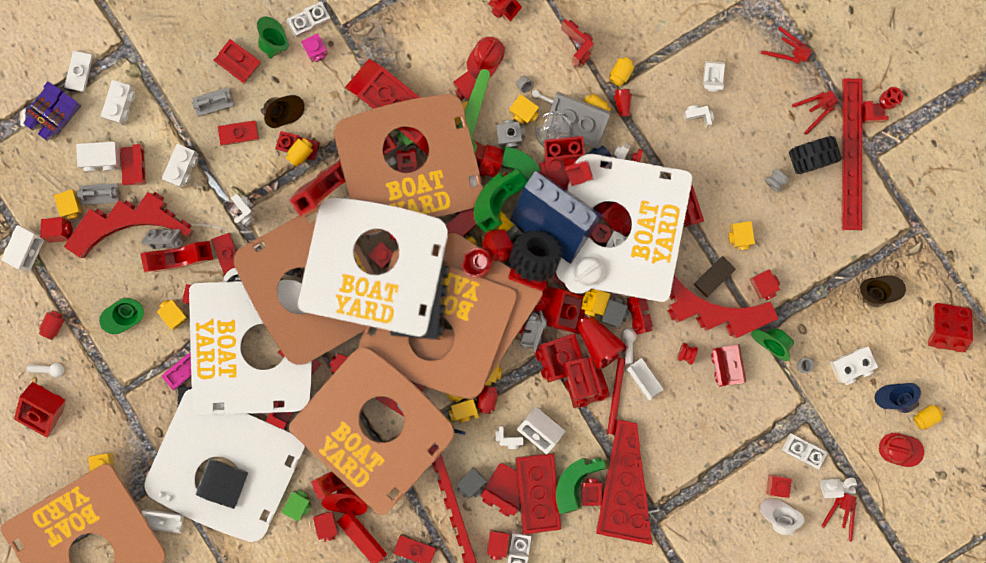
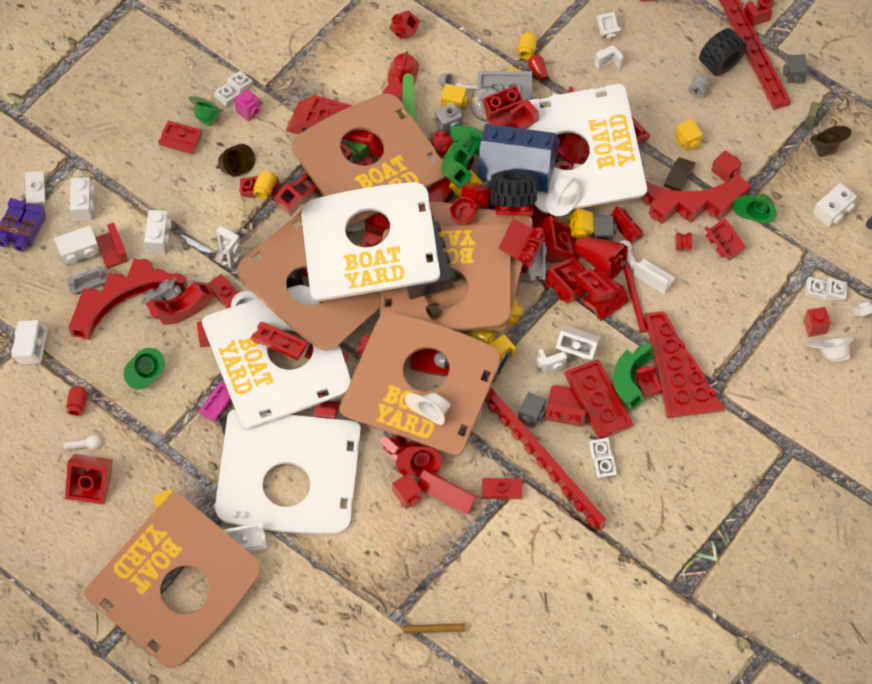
camera: 15 degrees left, 25 degrees down
red brick [40,217,73,243] -> none
yellow brick [54,190,83,220] -> none
yellow brick [157,299,189,330] -> none
light grey hinge [192,87,234,116] -> none
black slope [195,458,248,509] -> none
red plate [218,120,259,146] -> none
bright green brick [281,490,312,522] -> none
red brick [476,386,498,414] -> none
red brick [487,530,509,560] -> none
red bracket [561,19,594,68] -> none
red plant [792,91,838,135] -> none
light grey hinge [797,358,814,373] -> none
none -> red plate [250,322,307,361]
none -> white piece [405,392,450,425]
none -> dark brown hinge [425,303,442,320]
none -> red hinge [498,218,545,268]
none -> dark grey brick [783,54,808,84]
none -> olive tile [806,101,819,127]

